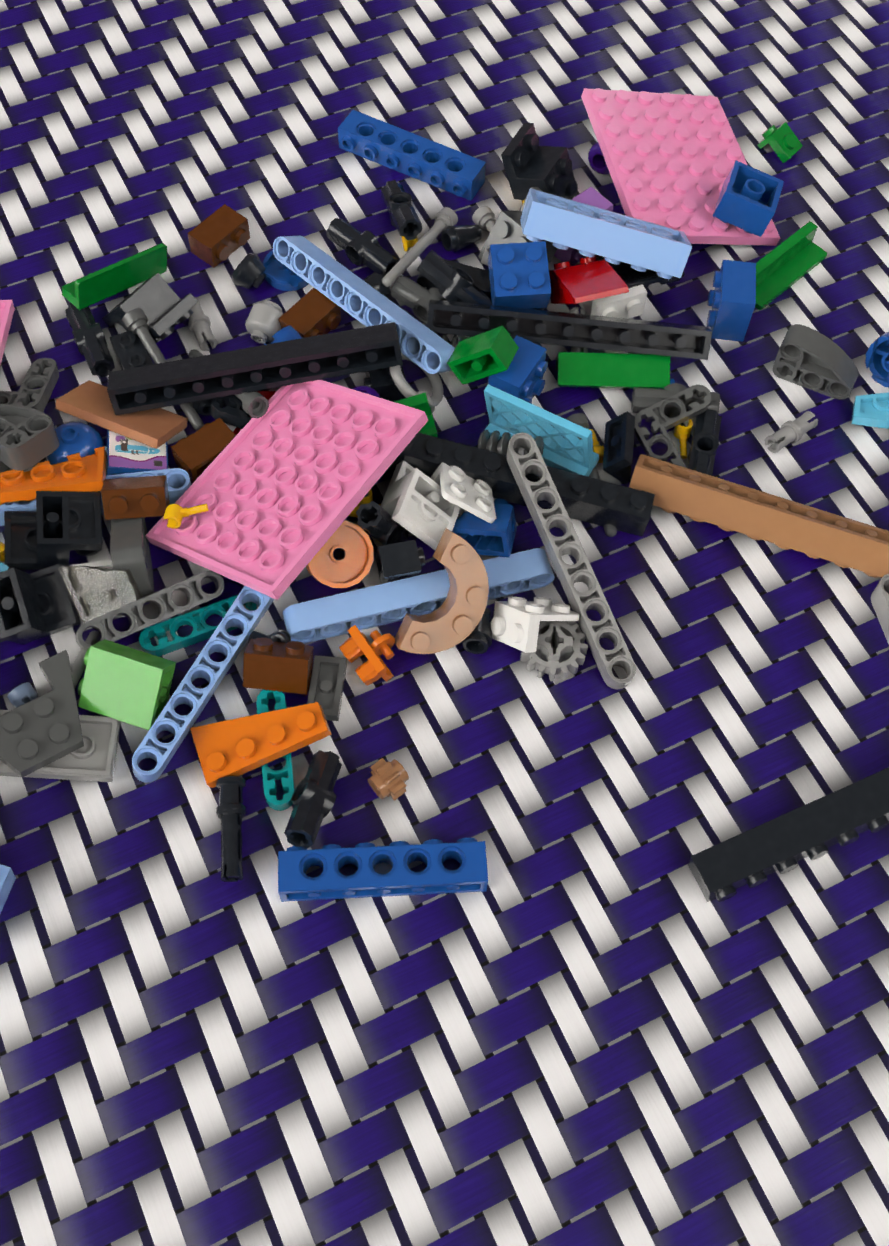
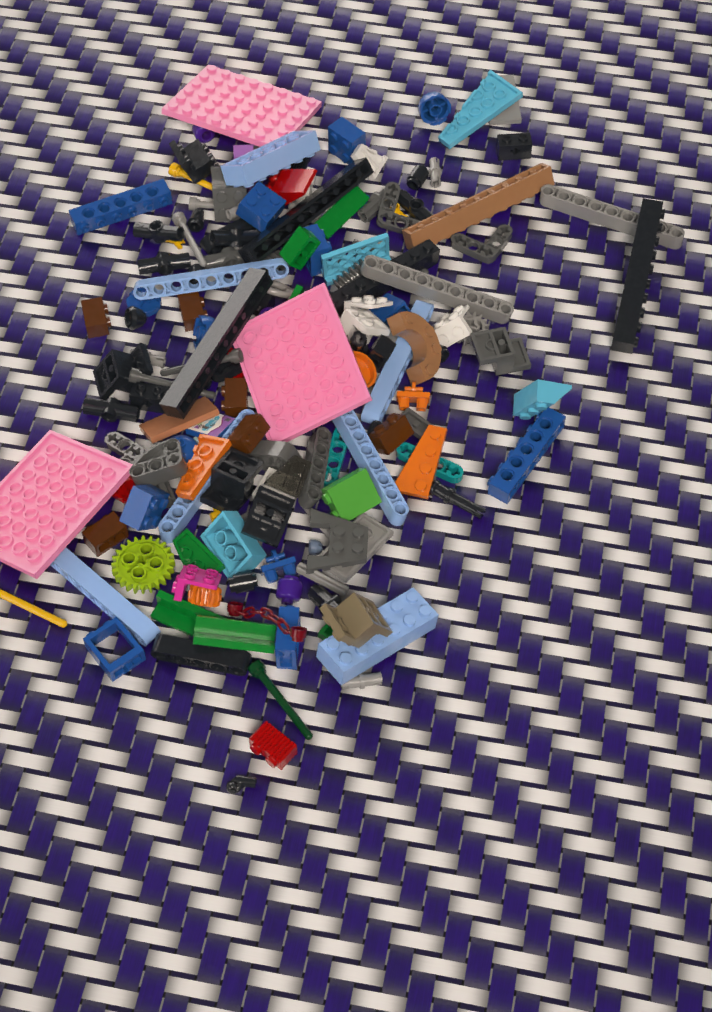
camera: 50 degrees left, 5 degrees down
green panel [62,243,167,310] -> none
yellow hand [163,504,209,529] -> none
light grey head [245,300,283,344] -> none
black piece [284,750,342,848] -> none
medium nougat gear [368,758,409,801] -> none
black panel [602,411,635,484] -> none
blue brick [713,160,784,237] -> none
green panel [755,221,827,310] -> none
green bracket [757,122,803,163] -> none
dark grey beam [773,324,859,400] -> none
none -> white wing [351,144,388,180]
none -> black brick [407,165,429,190]
none -> dark grey beam [450,224,513,264]
none -> dark grey bracket [470,327,531,376]
none -> medium azure slope [513,379,572,420]

